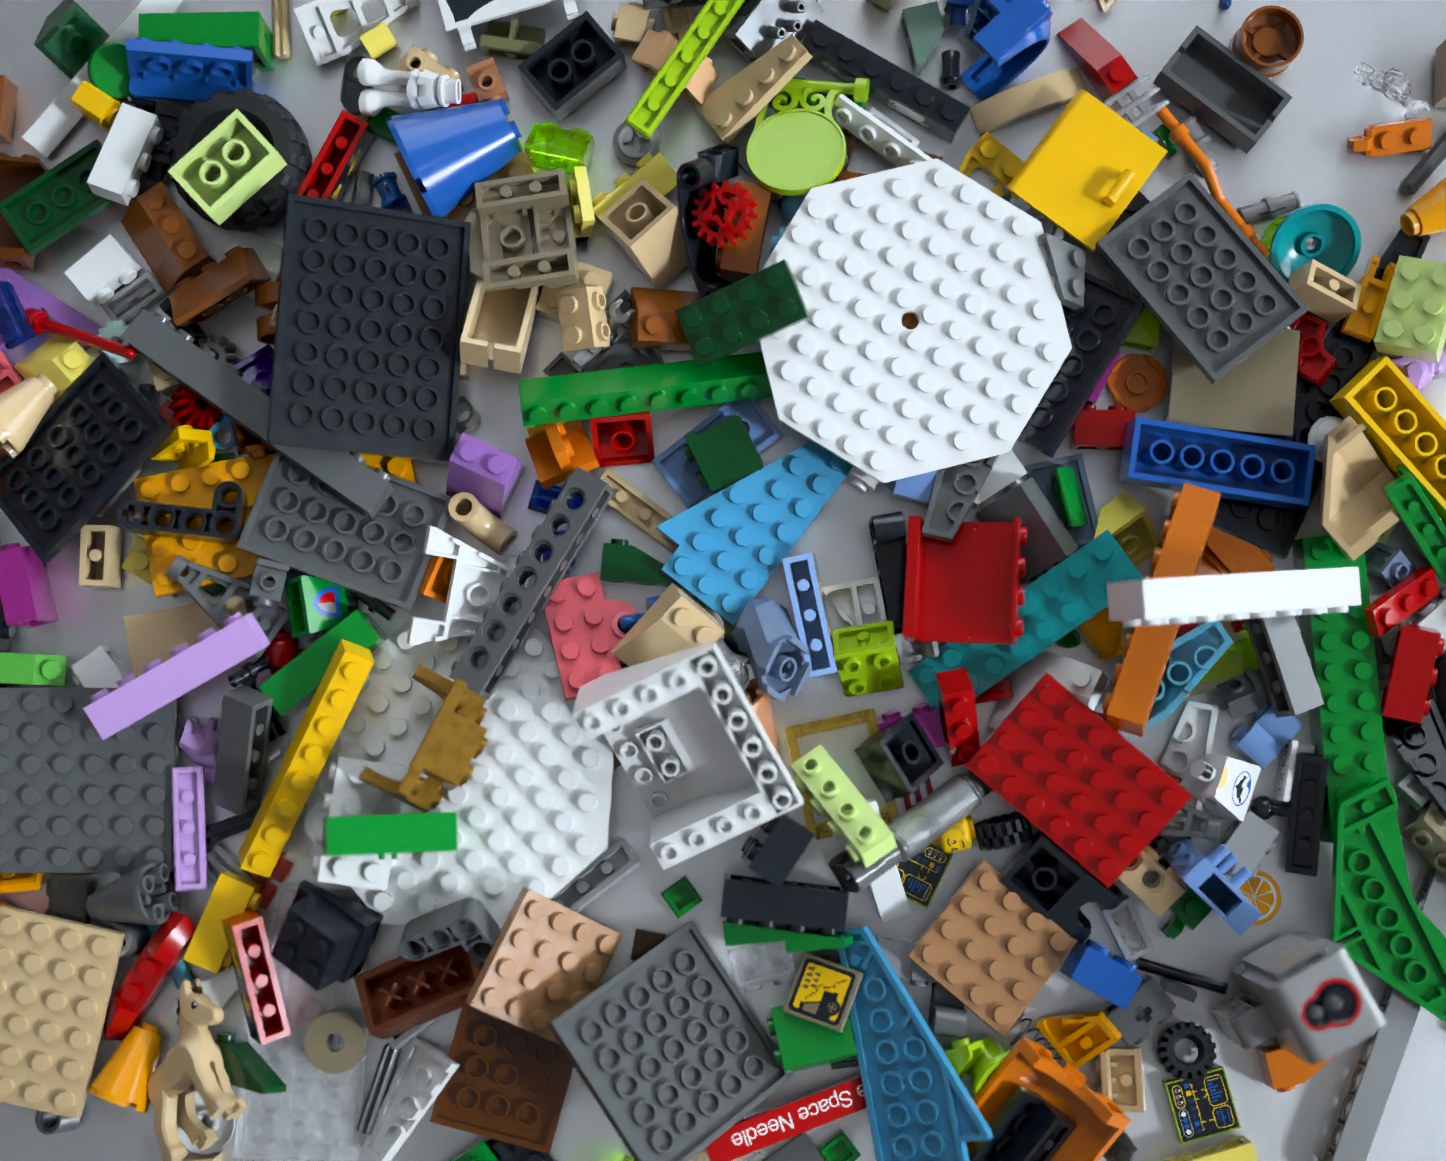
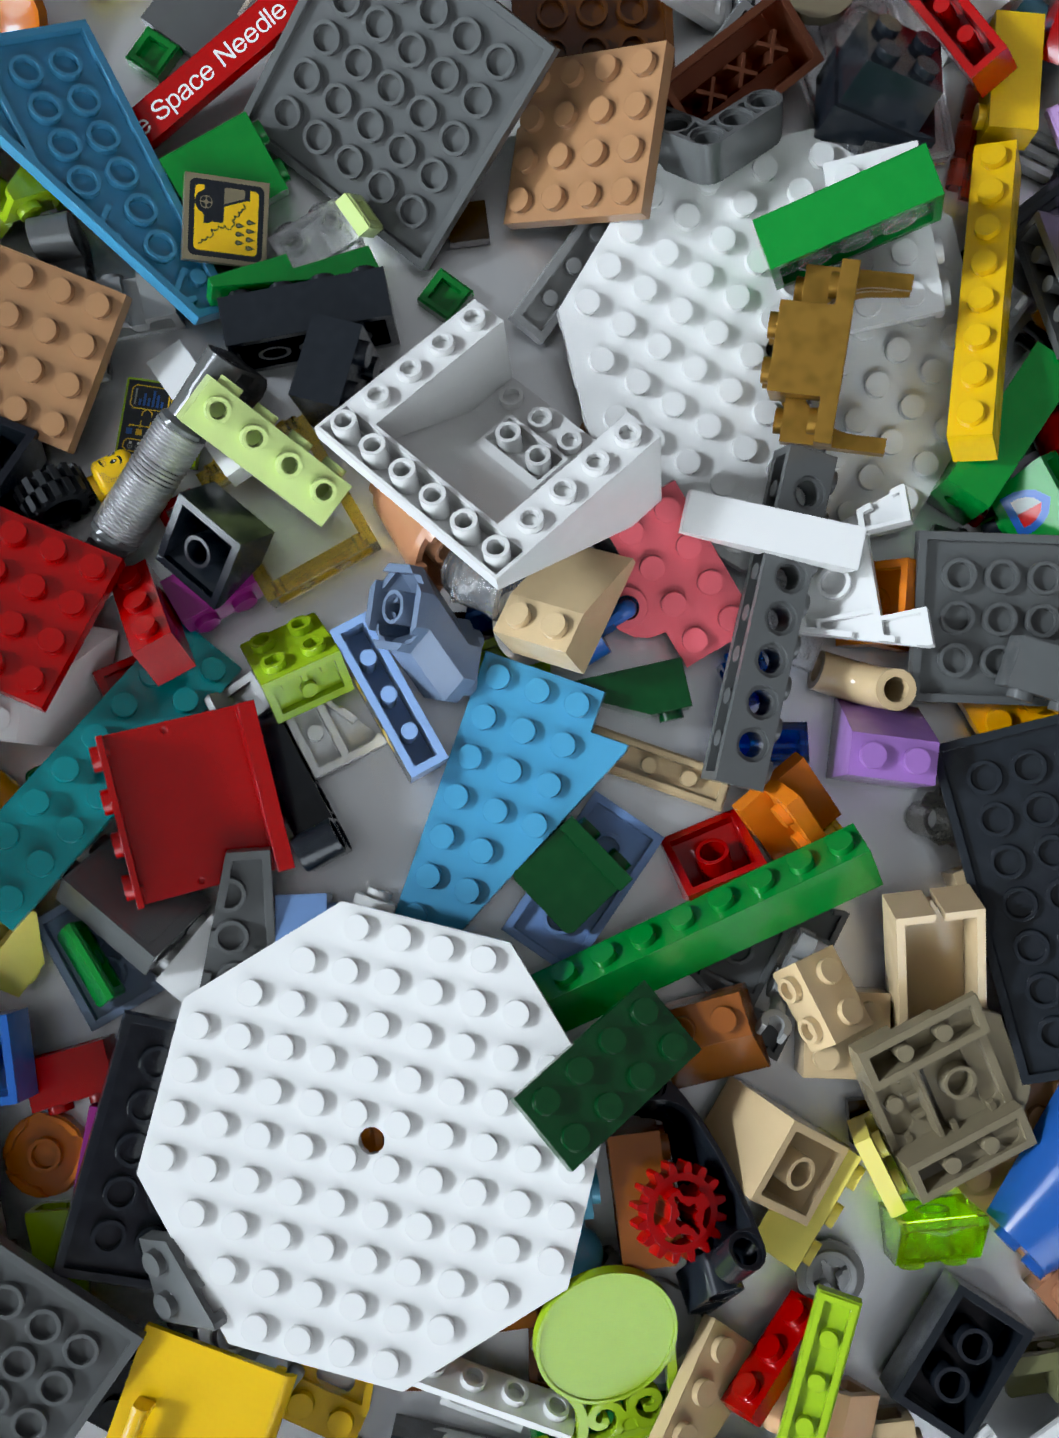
camera: 160 degrees right, 0 degrees up
none -> yellowish green tile [335,193,383,238]
none -> white slope [678,489,867,573]
none -> red plate [720,1289,813,1428]

